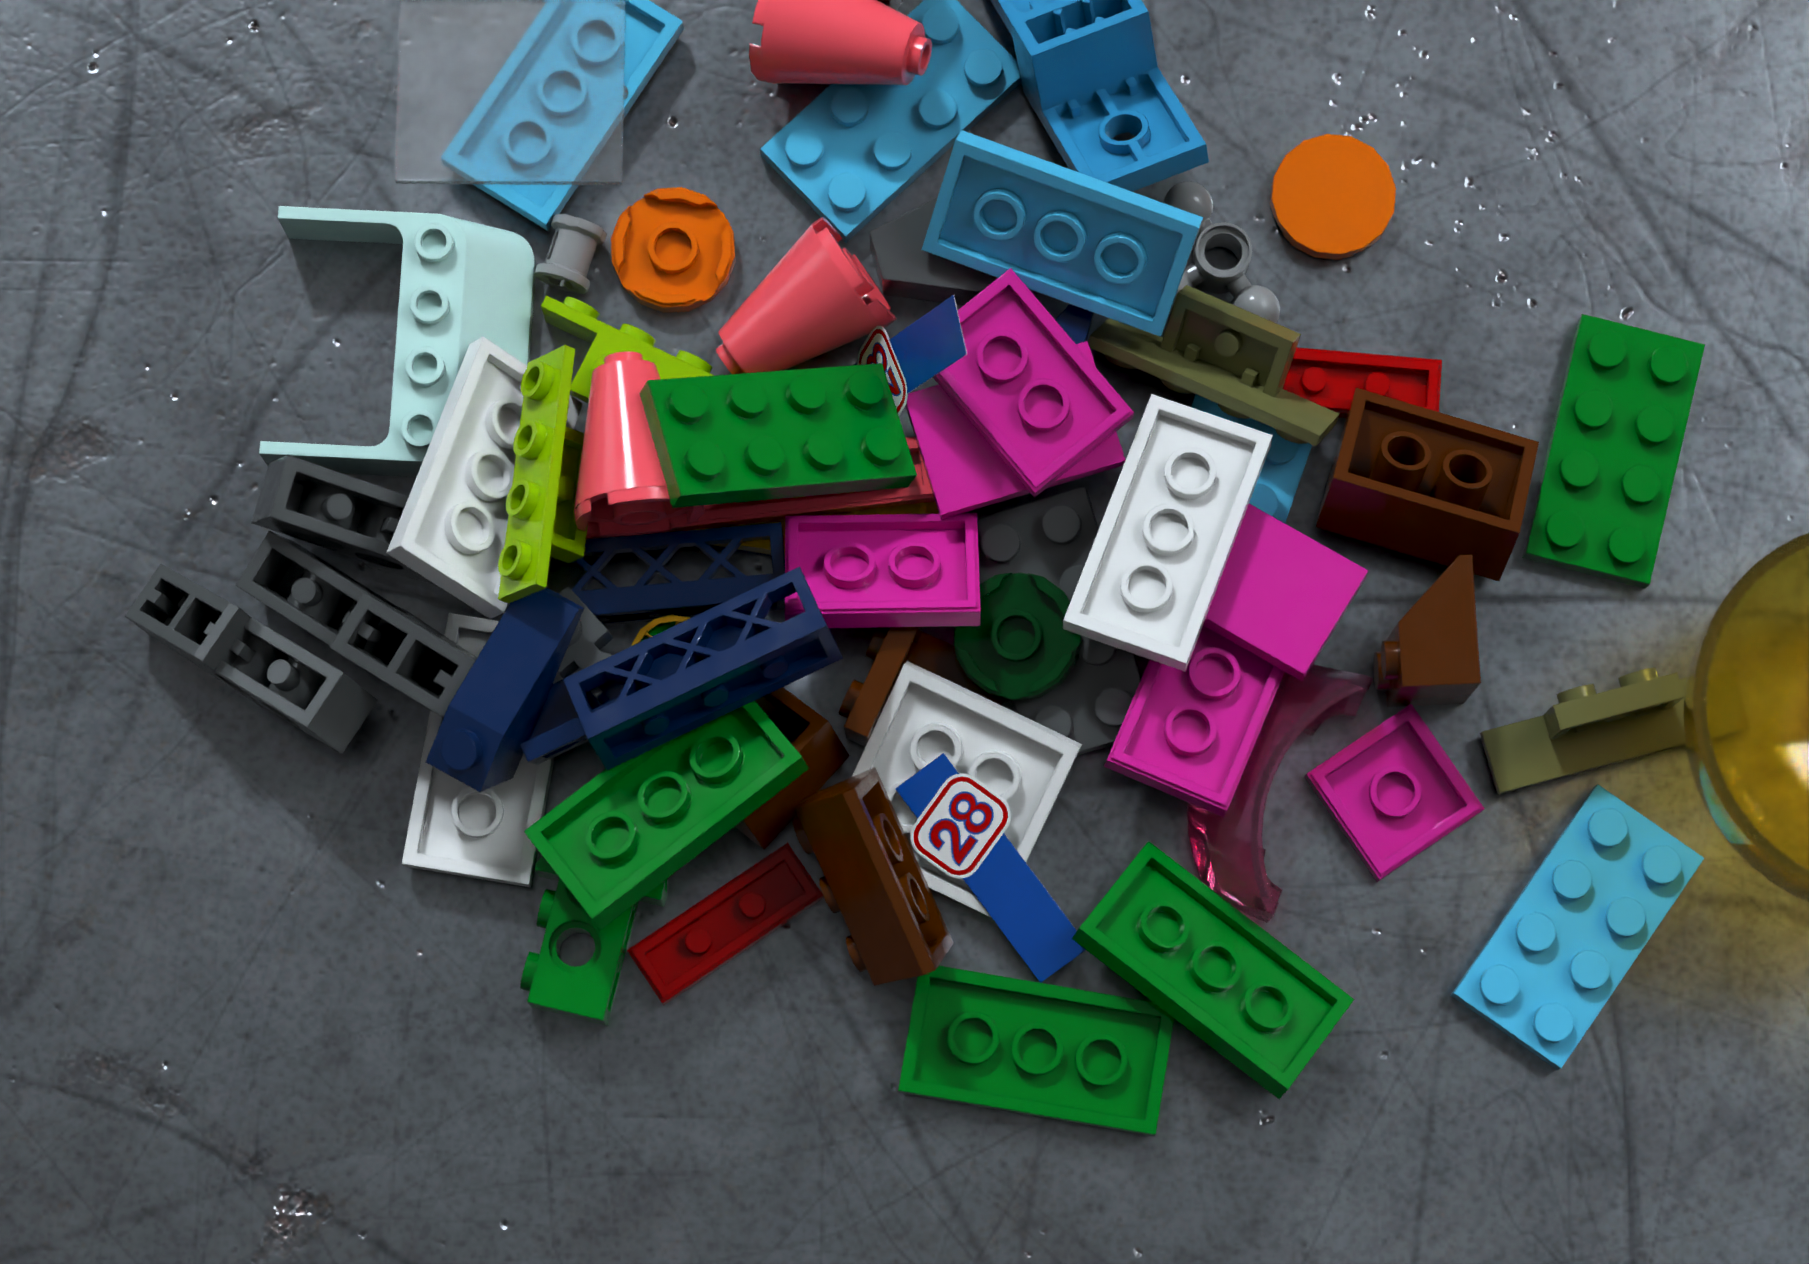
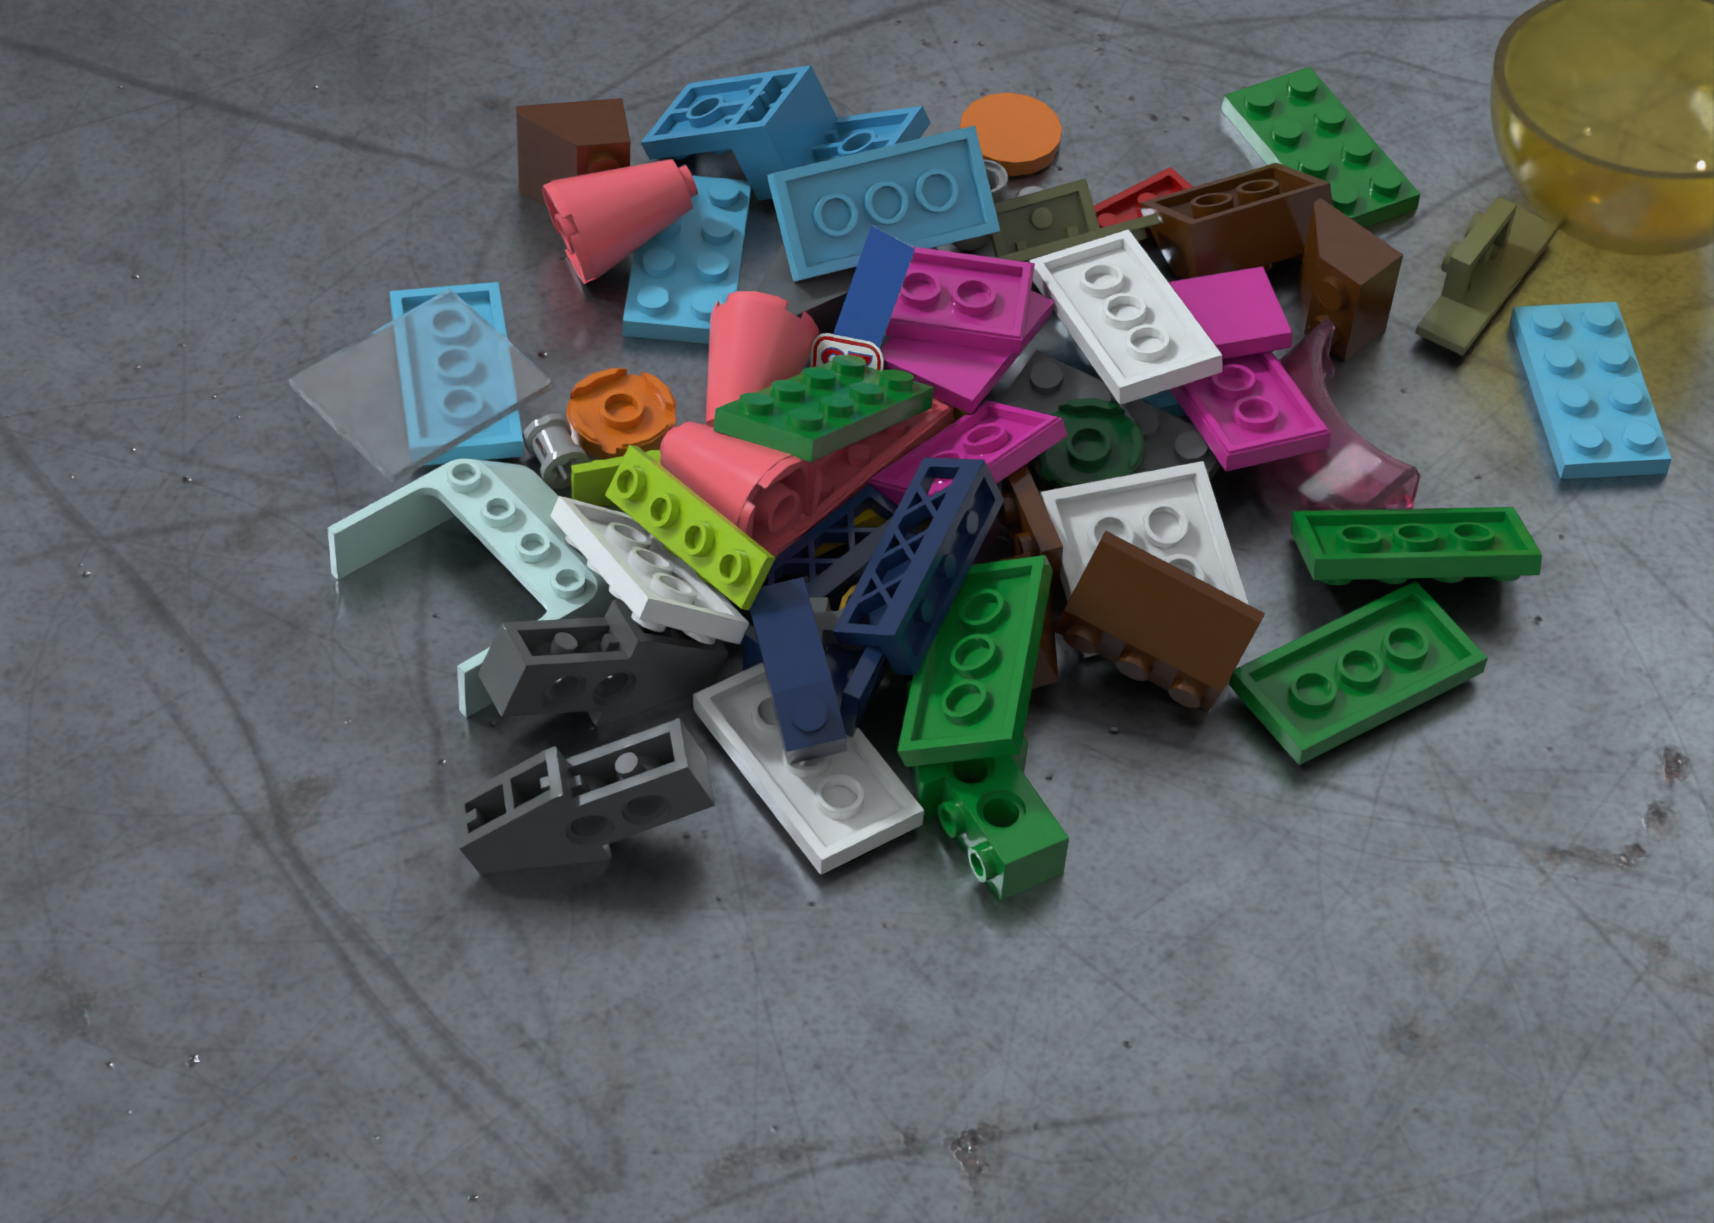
camera: 45 degrees left, 30 degrees down
dark grey brick [235,531,477,718] -> none
red tile [627,842,824,1006] -> none
blue sticker [895,753,1086,983] -> none
dark pink tile [1304,704,1485,882] -> none

